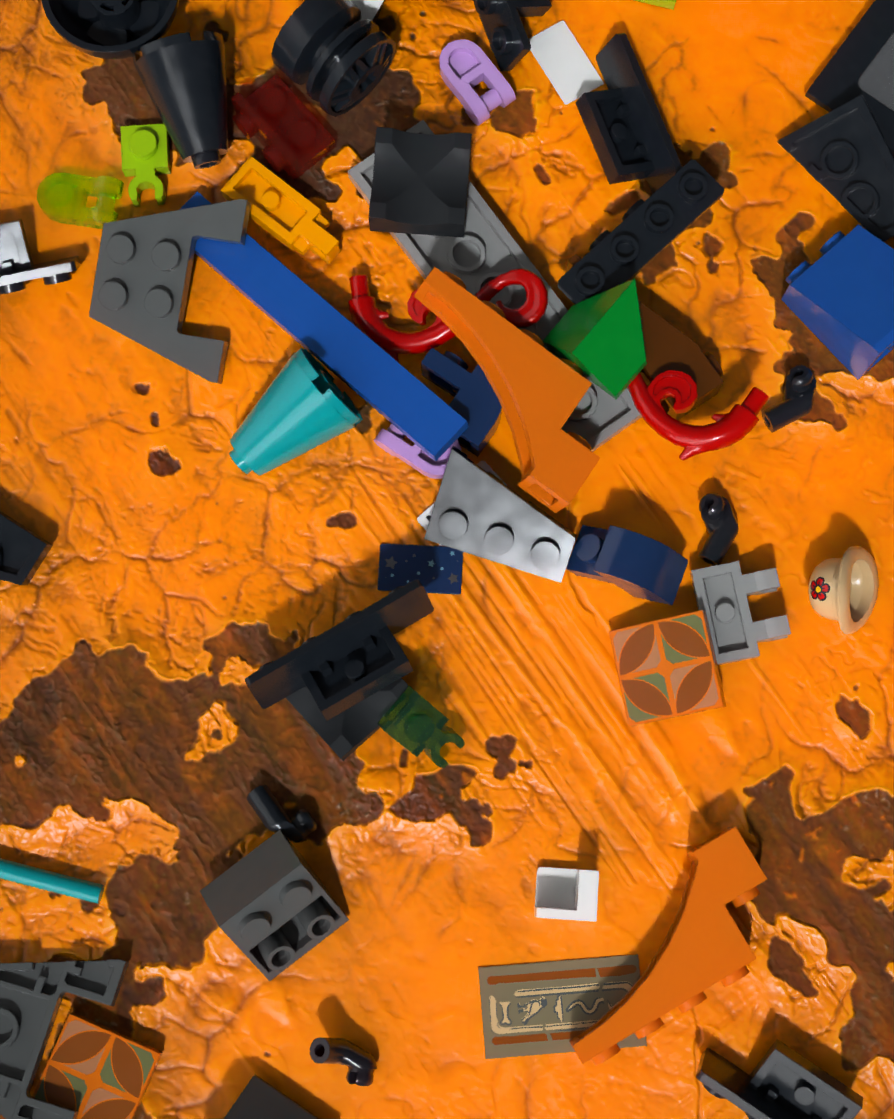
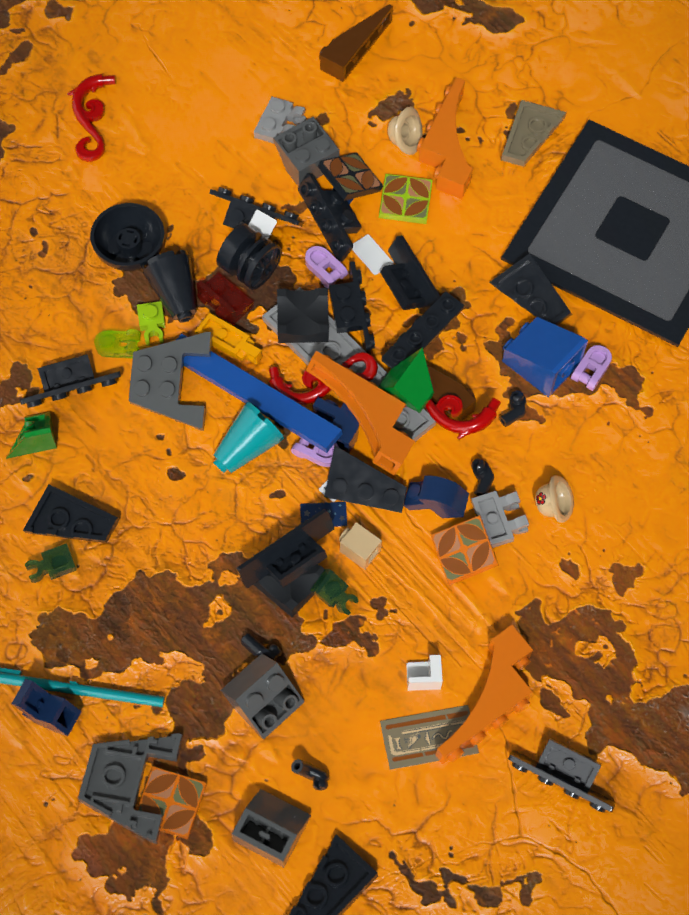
camera: 10 degrees left, 15 degrees down
none -> black bracket [329,261,375,355]
none -> tan brick [339,522,382,570]

